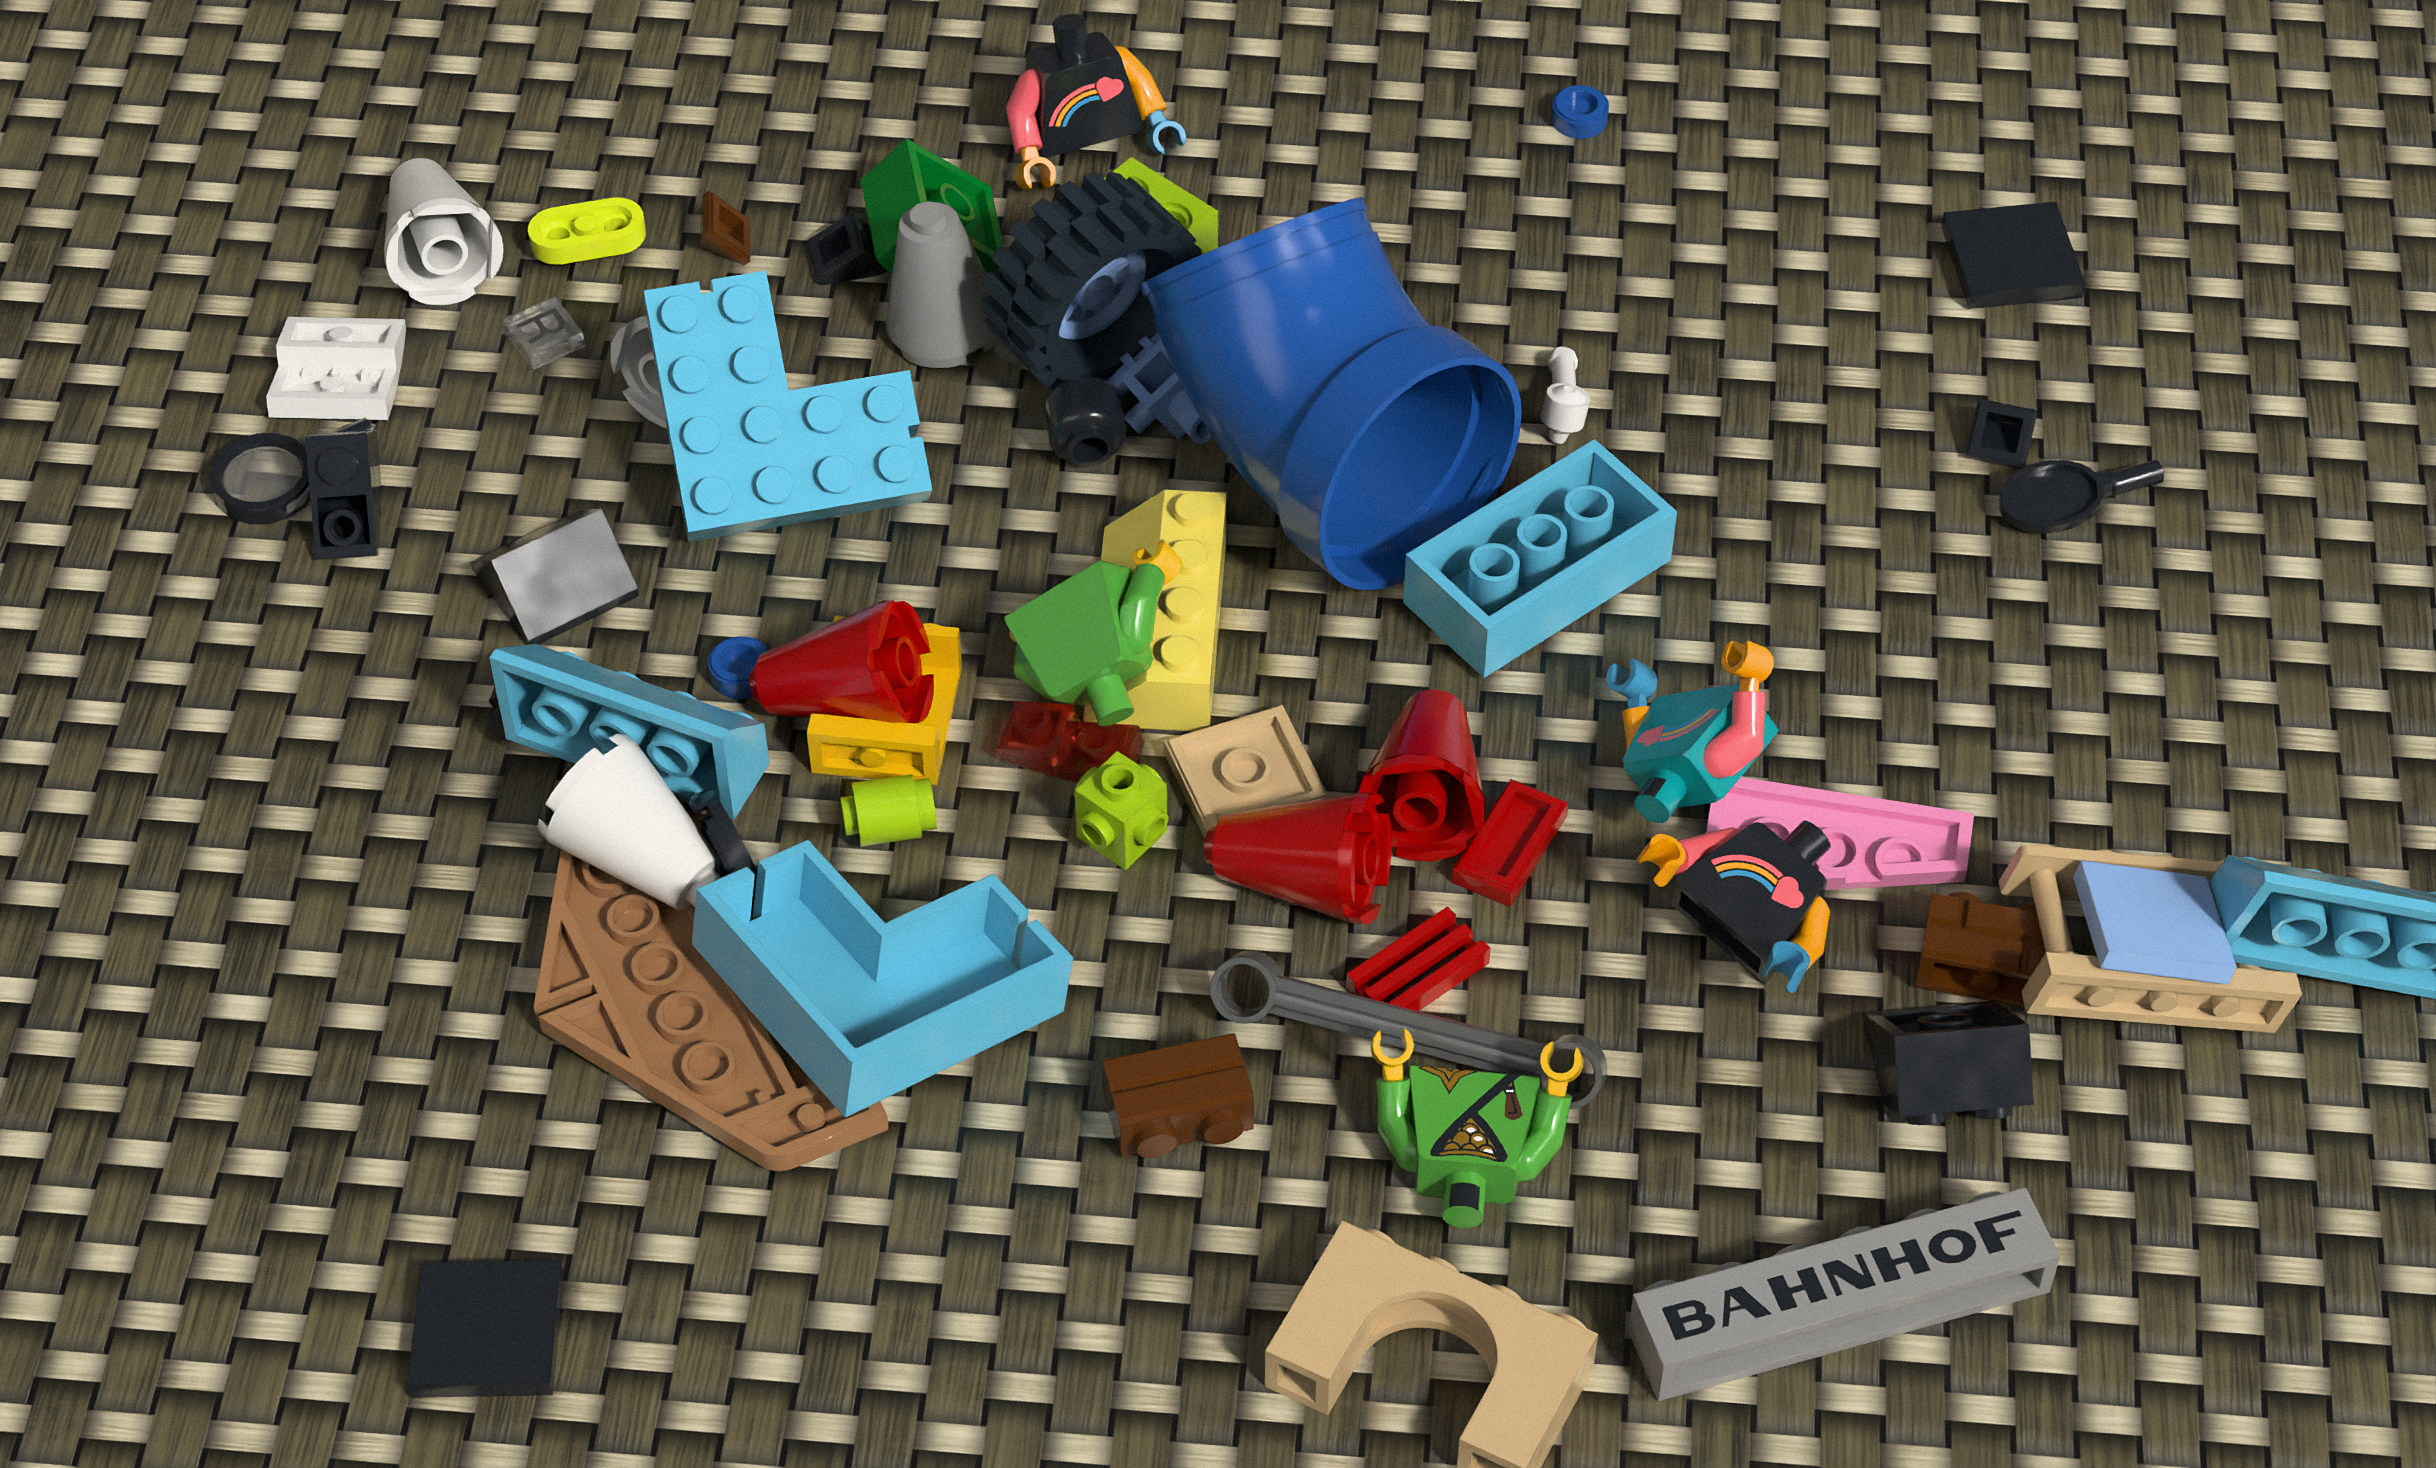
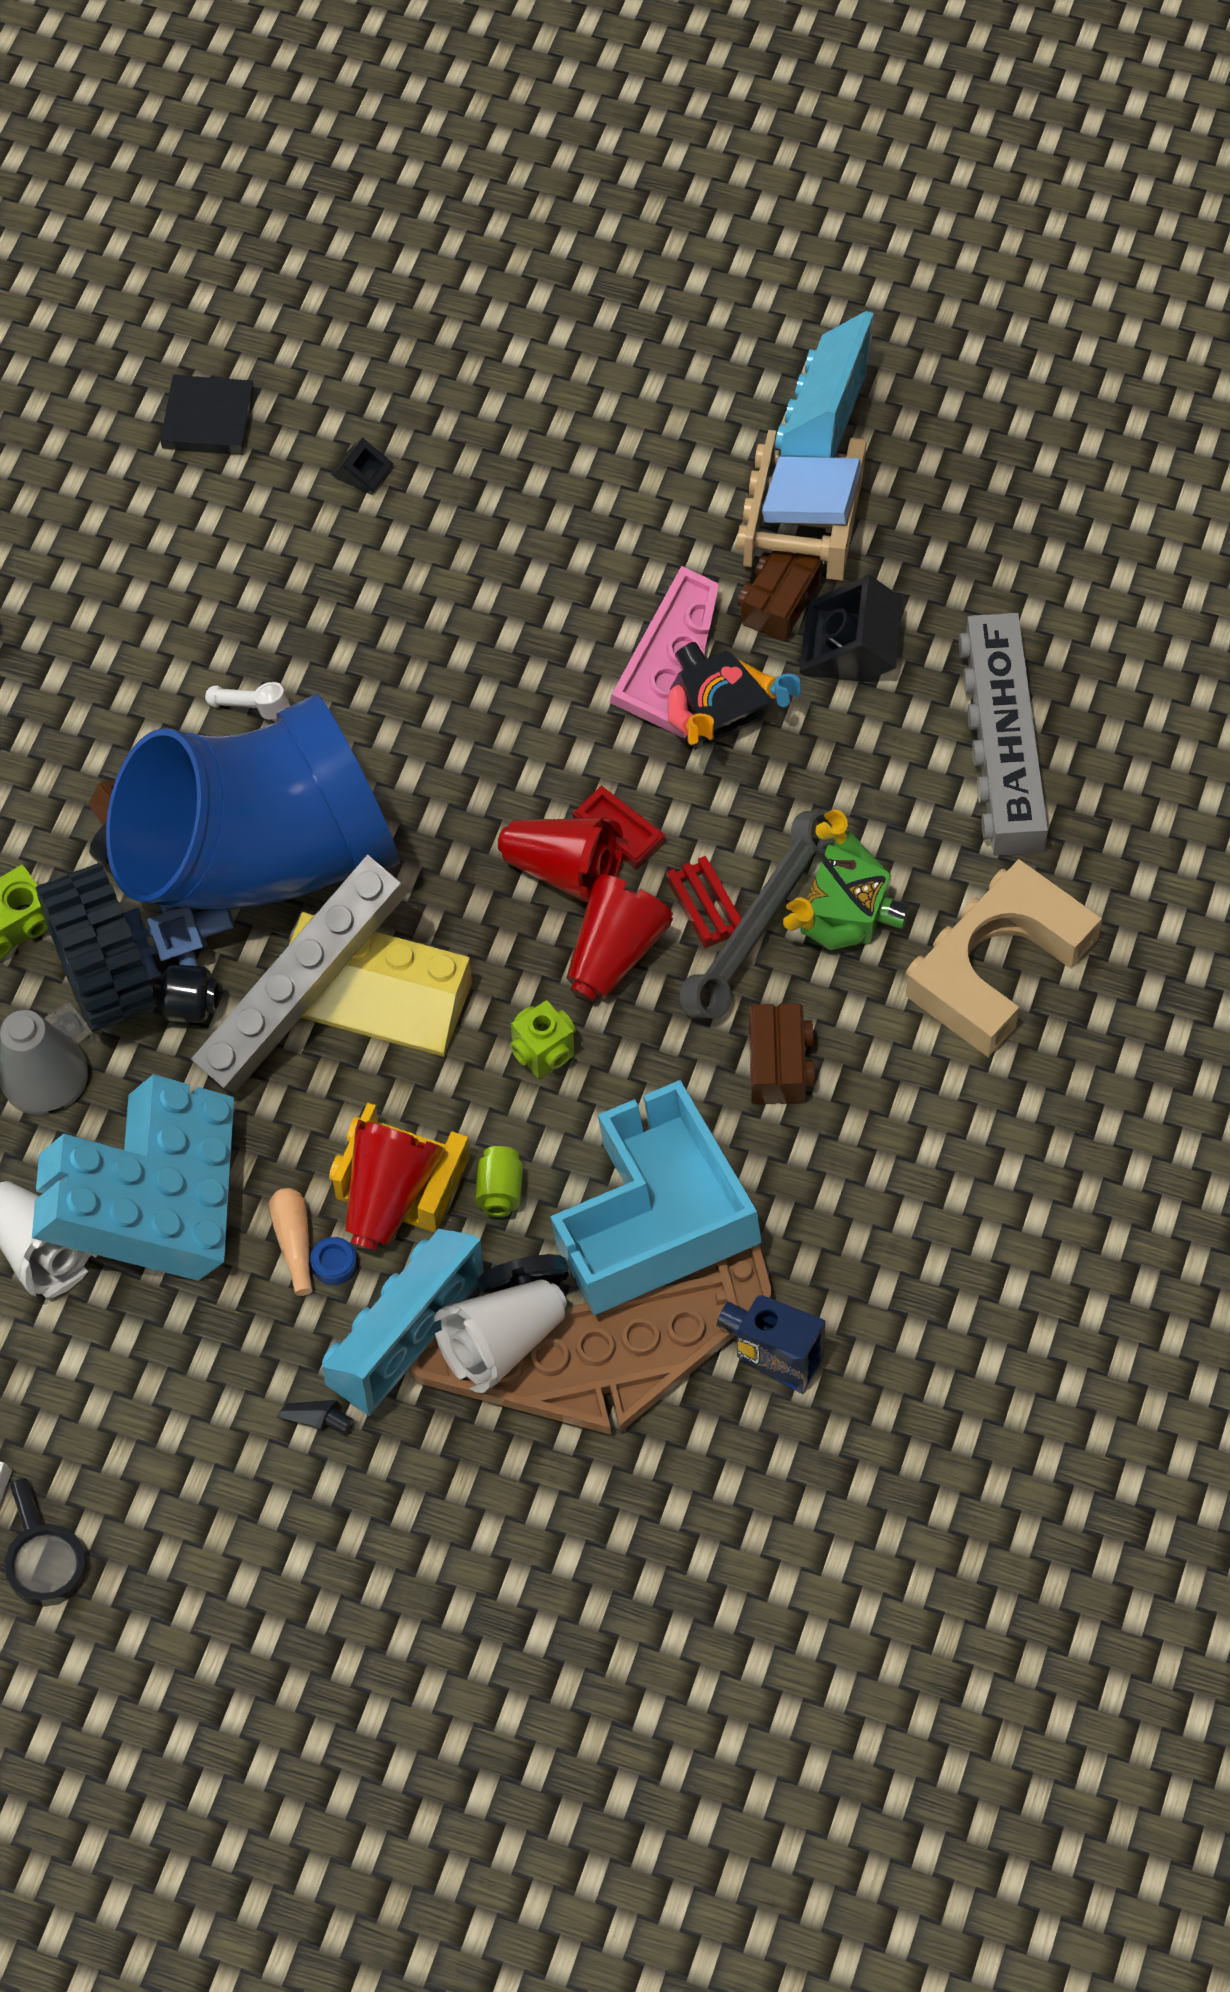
camera: 75 degrees left, 10 degrees up
black slope [305,430,382,560] -> none
black tile [407,1260,564,1398] -> none
slope [470,509,639,645] -> none
clear red slope [996,701,1145,783] -> none
bright green torso [1004,540,1182,726] -> none
tan tile [1164,705,1329,839] -> none
medium azure brick [1403,439,1677,678] -> none
torso [1606,641,1779,823] -> none
black piece [1999,460,2164,533] -> none
none -> light grey brick [191,854,410,1093]
none -> light nougat piece [269,1188,313,1296]
none -> dark blue torso [716,1295,825,1394]

